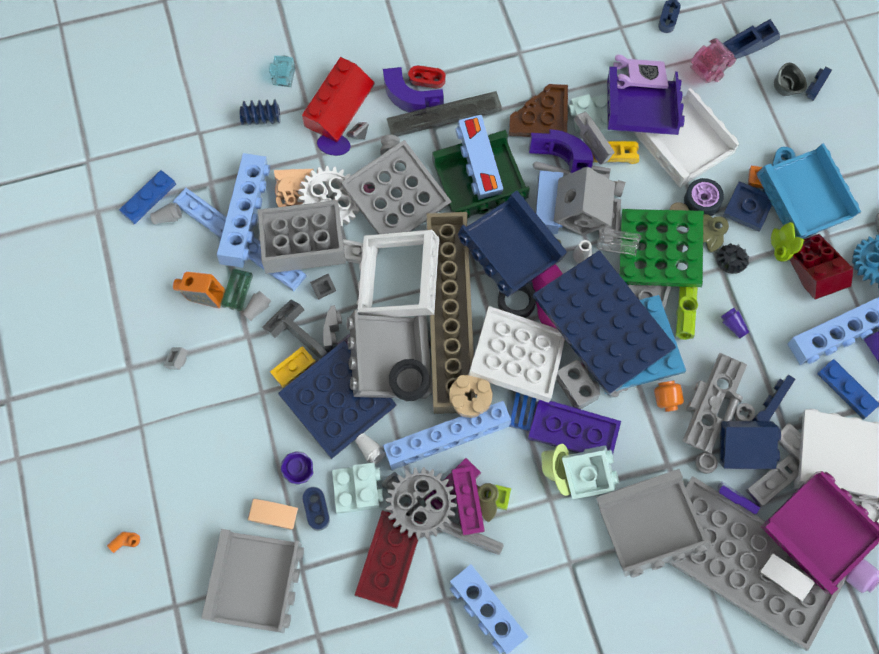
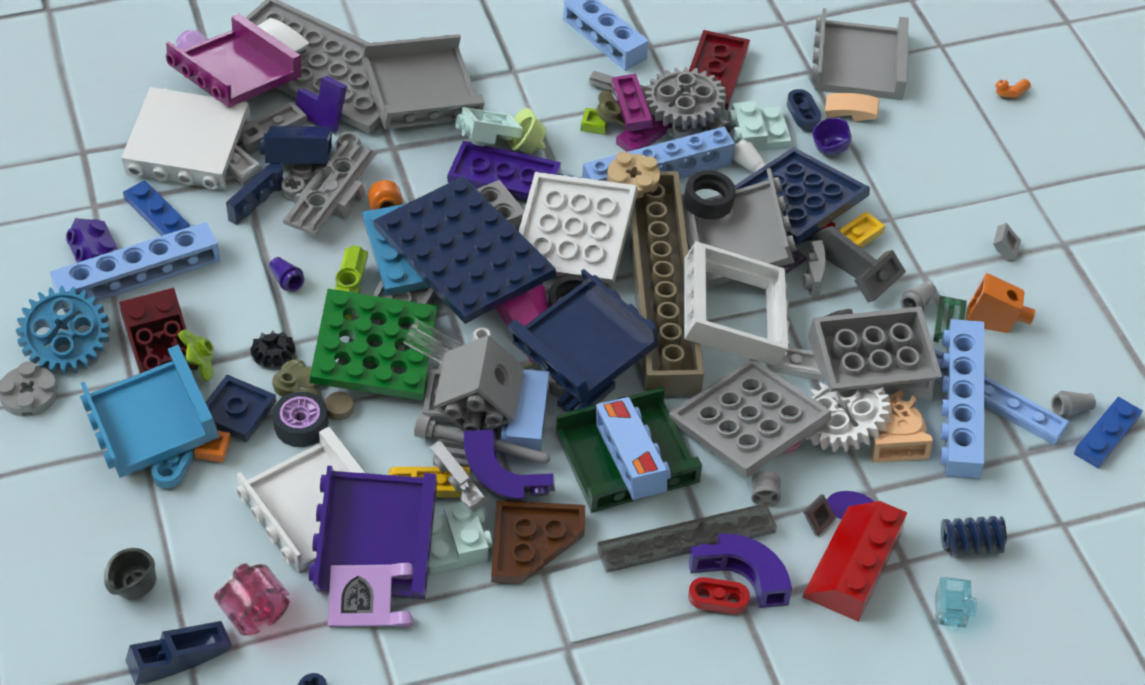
camera: 175 degrees right, 20 degrees down
dark blue plate [806,66,832,101] -> none

